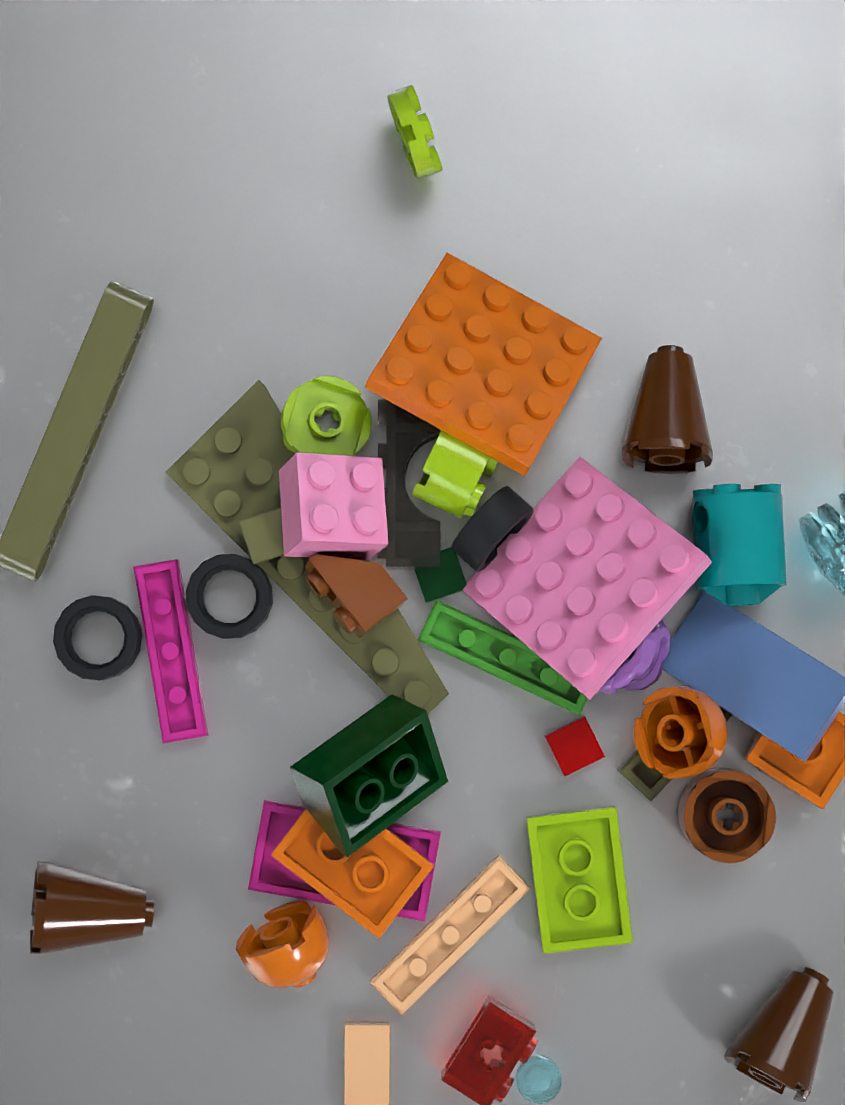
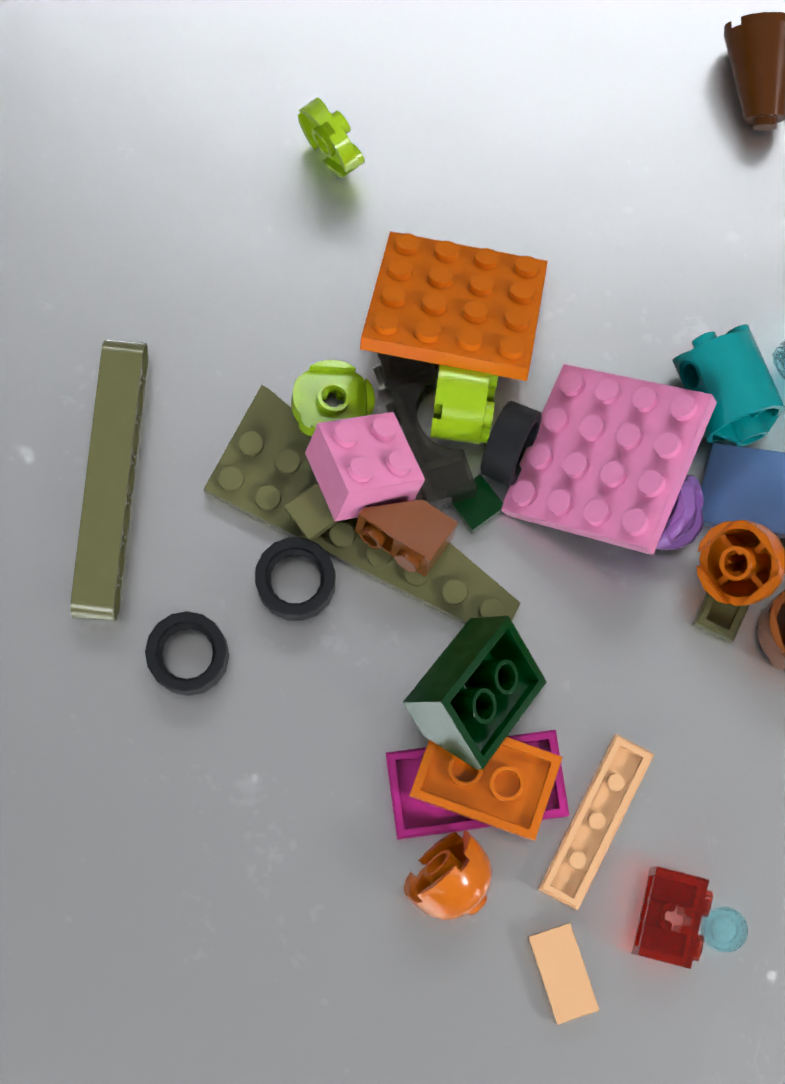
camera: 20 degrees left, 10 degrees down
reddish brown cone [30,861,154,954] -> none
dark pink tile [133,559,209,743] -> none
bright green tile [417,600,588,715] -> none
lime plate [526,806,633,954] -> none
red tile [544,716,605,776] -> none
reddish brown cone [622,345,713,474] -> none

